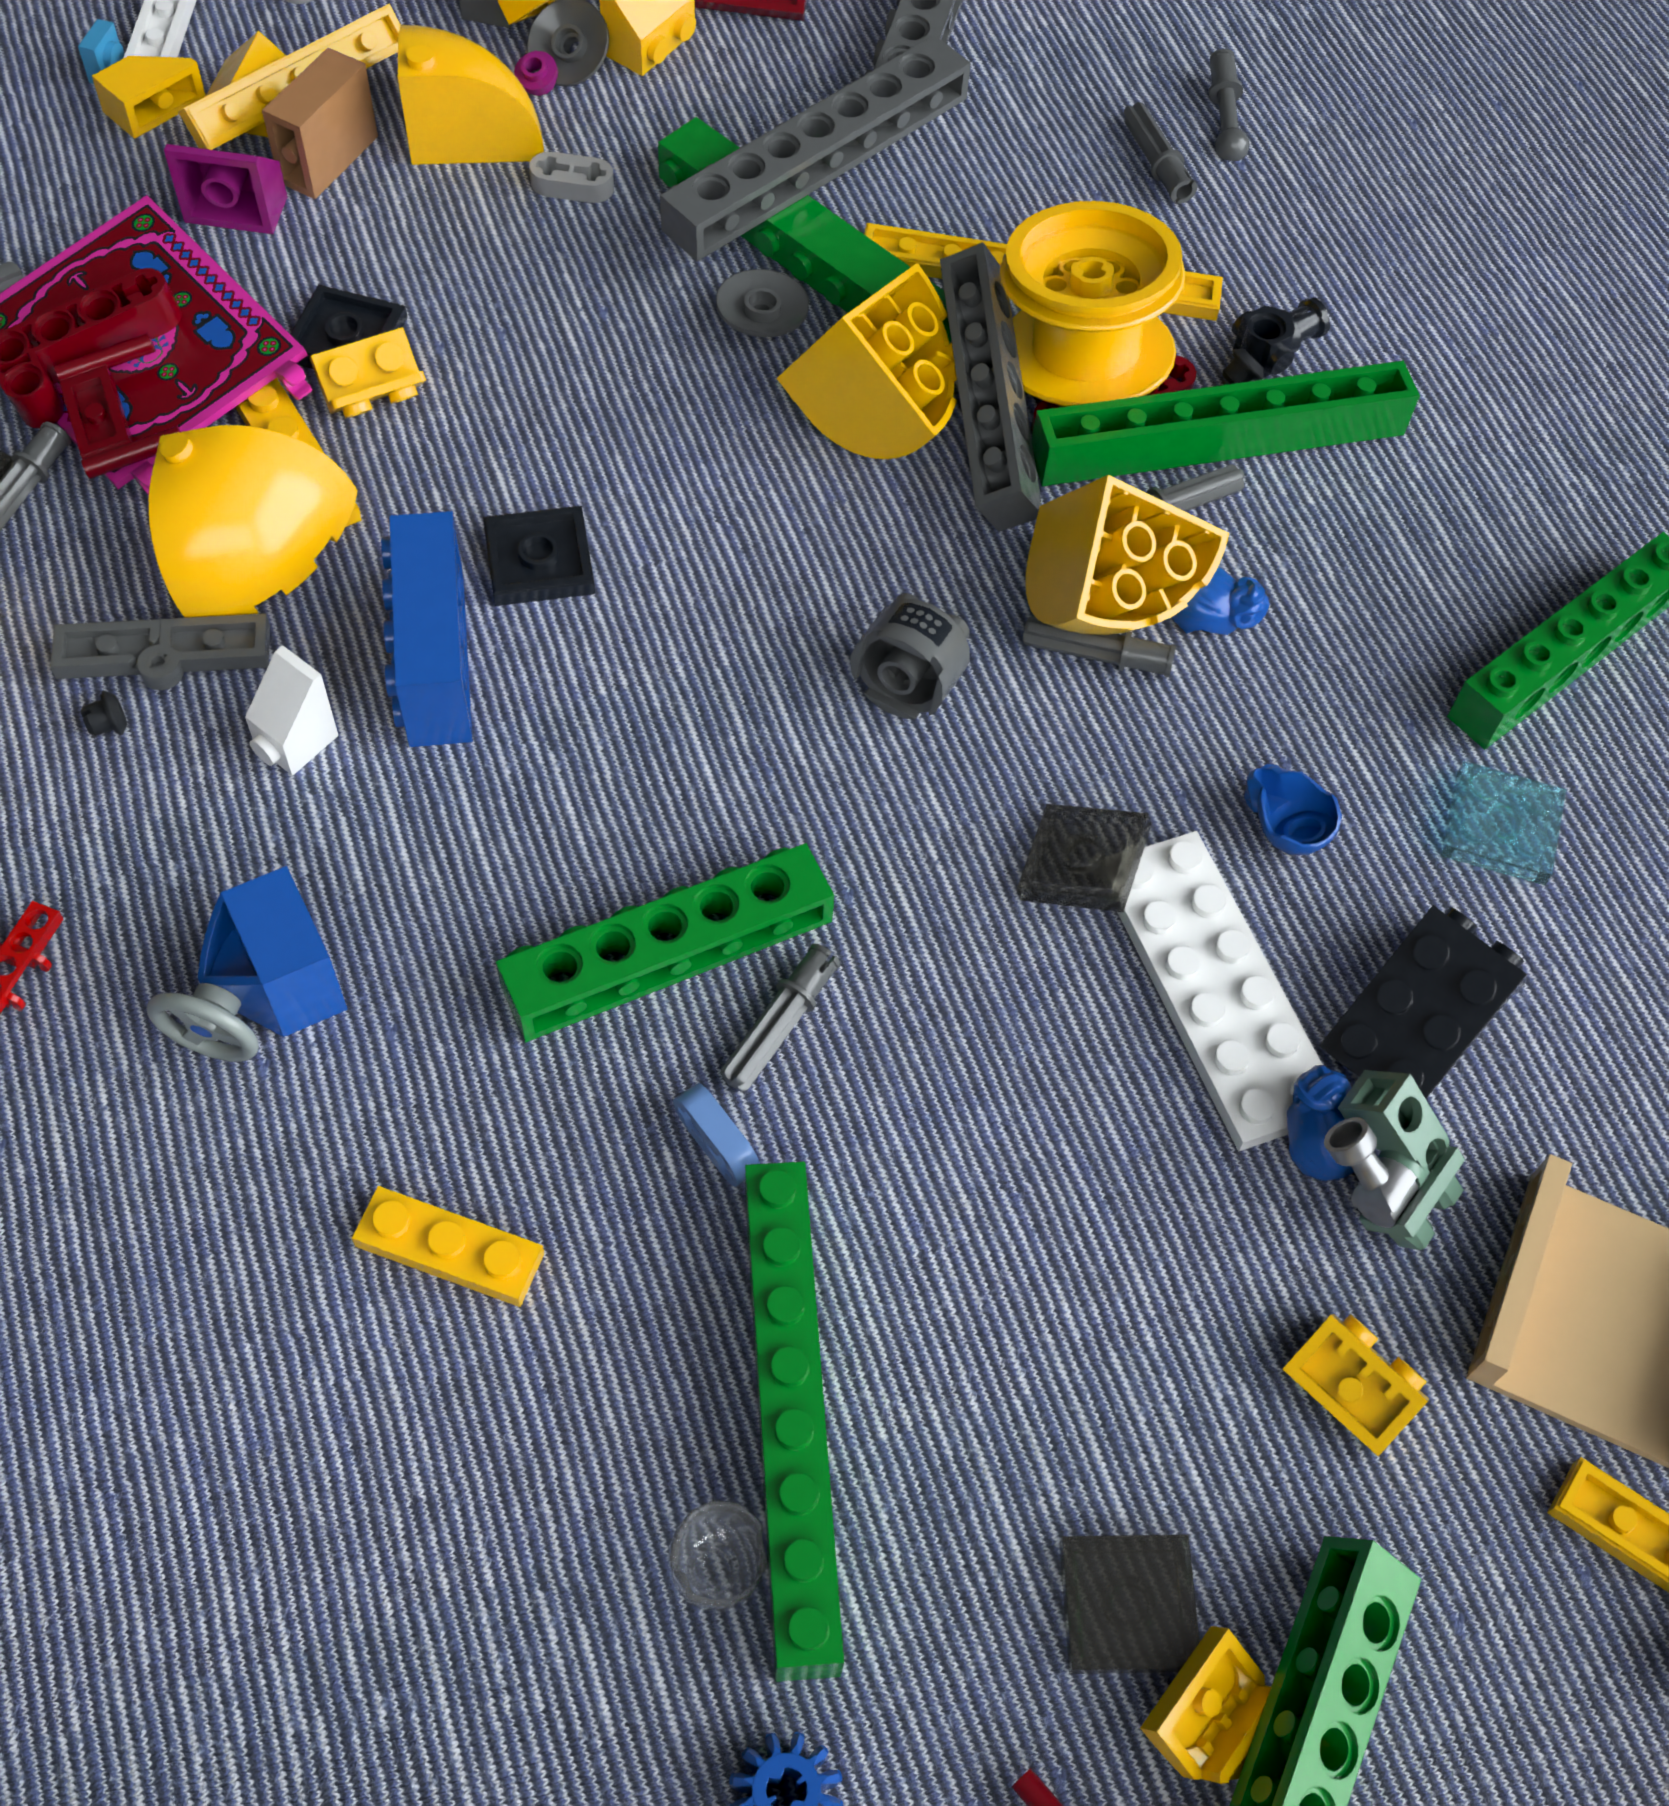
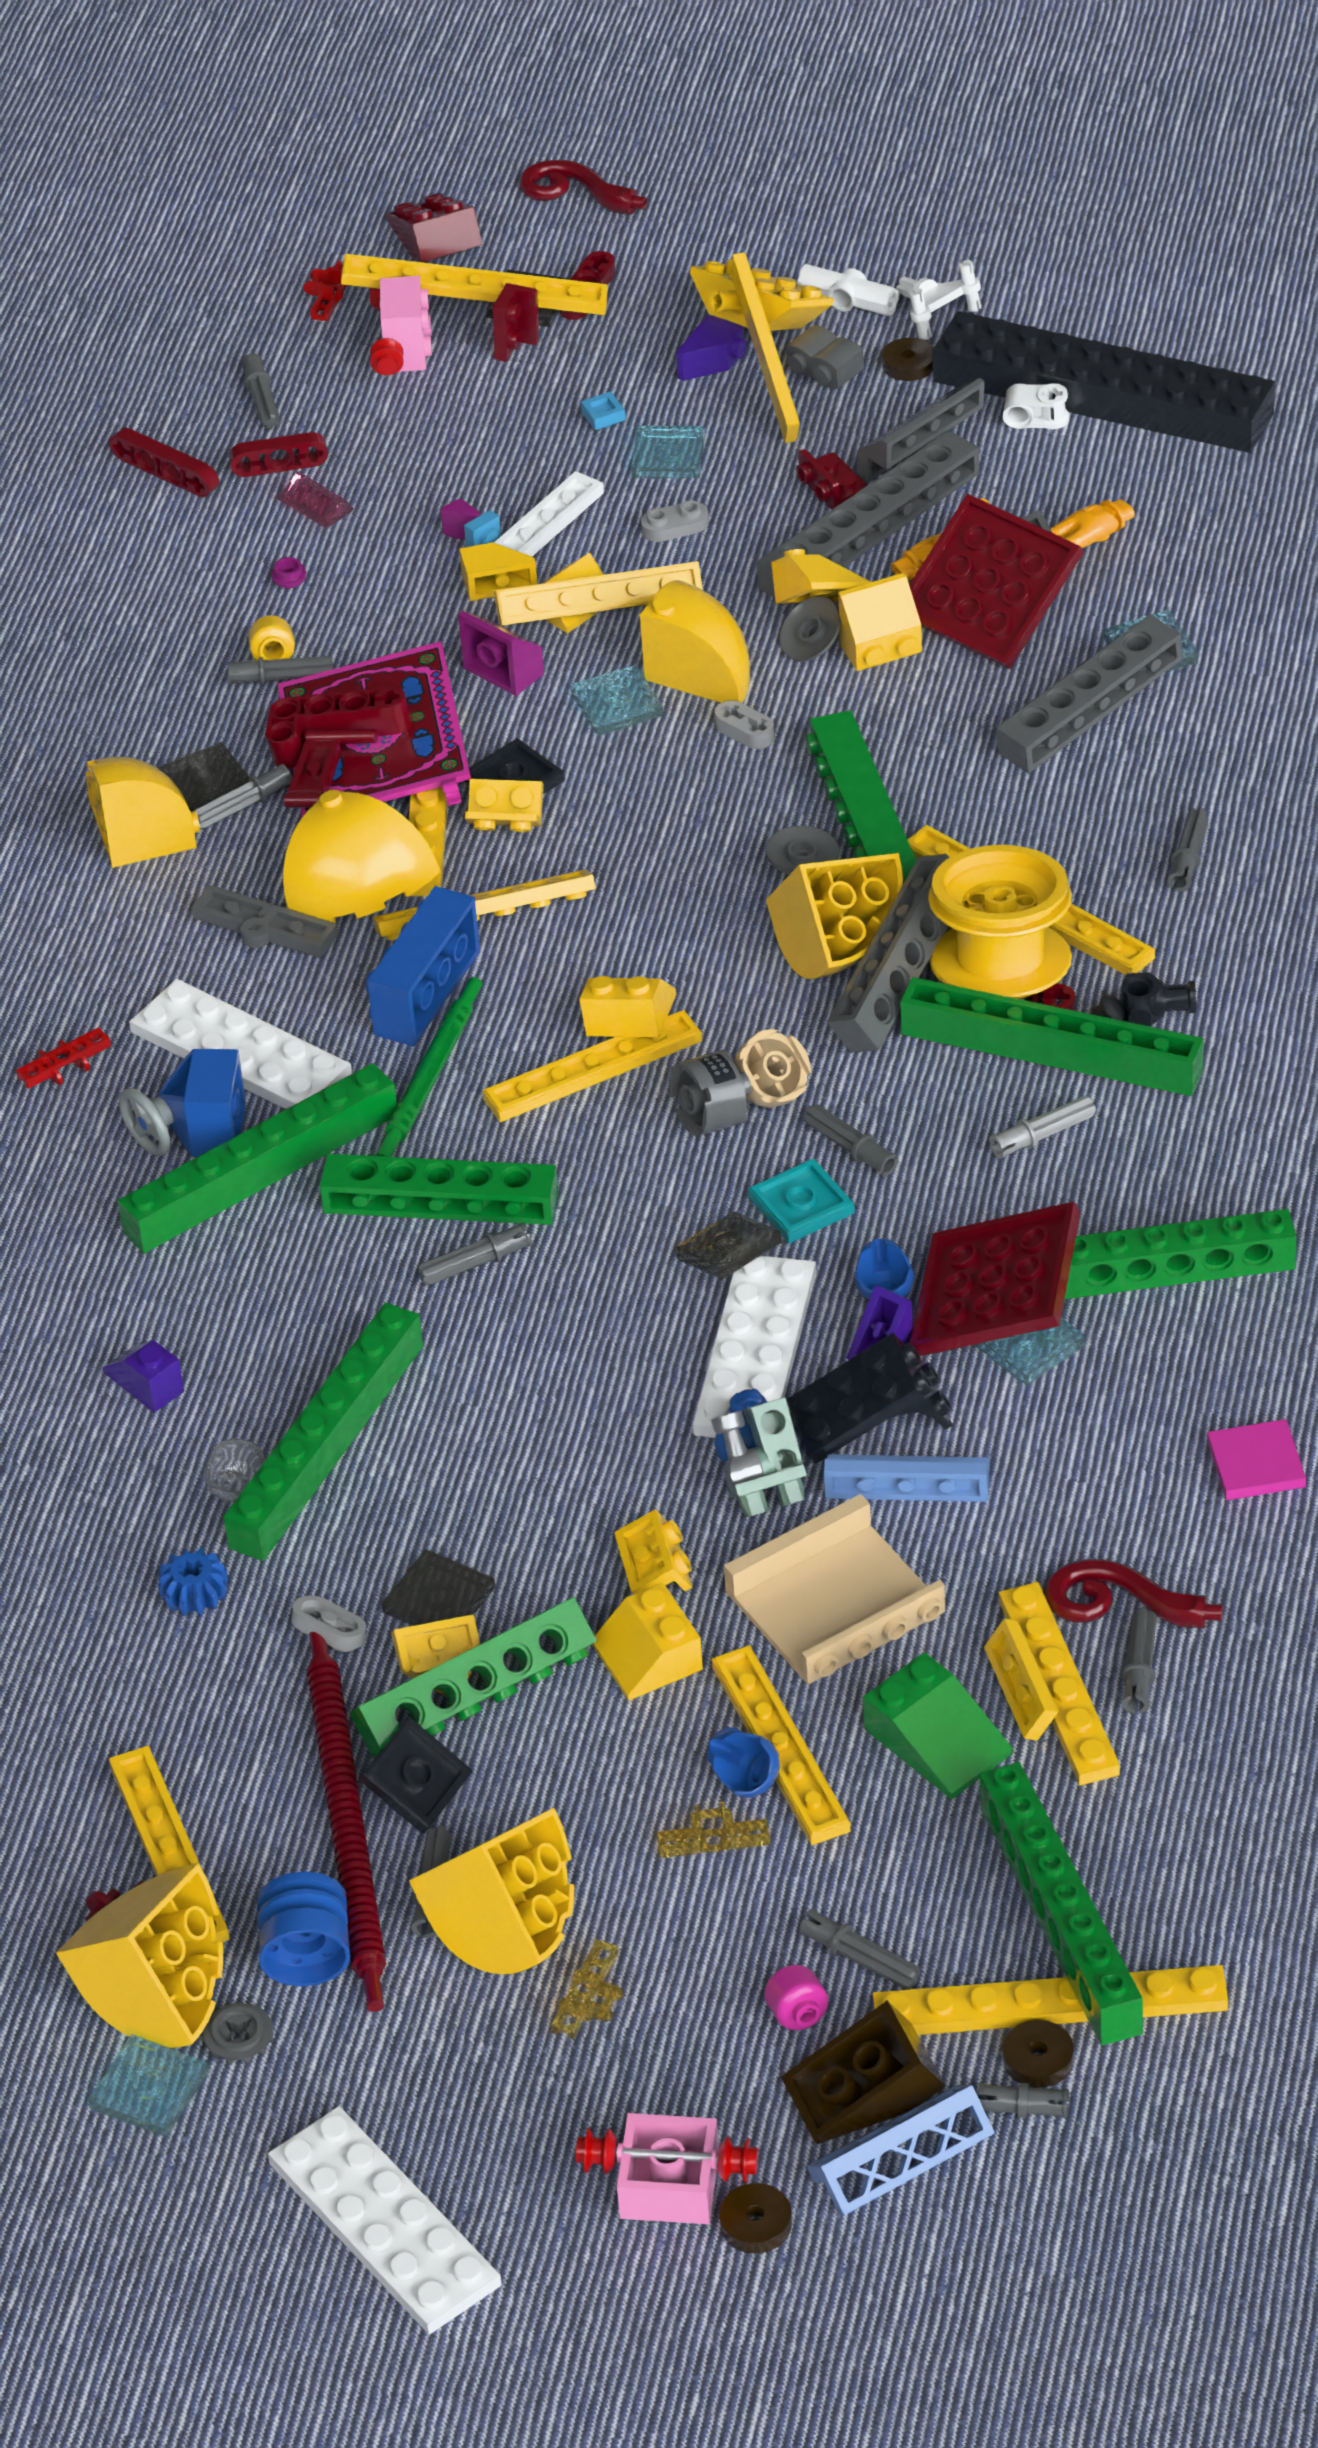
camera: 40 degrees right, 15 degrees down
black piece [80,690,128,736] -> none
white slope [245,645,339,776] -> none
medium nougat brick [262,47,378,199] -> none
yellow plate [352,1186,545,1307] -> none
black tile [483,506,595,606] -> none
magenta plate [514,51,558,96] -> none
dark grey brick [660,35,971,262] -> none
medium blue beam [673,1083,760,1187] -> none
yellow brick [1025,475,1229,635] -> none
dark grey axle [1146,464,1245,512] -> none
blue hair [1171,566,1270,635] -> none
dark grey pin [1208,49,1250,161] -> none
none -> dark purple slope [103,1339,184,1413]
none -> green brick [117,1063,397,1254]
none -> white plate [129,979,352,1109]
none -> light grey plate [291,1595,366,1652]
none -> yellow plate [373,869,596,940]
none -> green axle [375,977,483,1157]
none -> magenta slope [441,498,482,540]
none -> yellow tile [482,1010,702,1122]
none -> clear light blue tile [571,665,663,736]
none -> yellow slope [579,976,677,1037]
none -> yellow slope [592,1582,703,1701]
none -> tan cylinder [733,1029,811,1108]
none -> teal tile [748,1158,855,1244]
none -> medium blue fence [824,1454,990,1502]
none -> dark purple slope [846,1285,913,1360]
none -> dark red plate [910,1201,1081,1356]
none -> light grey axle [989,1096,1096,1159]

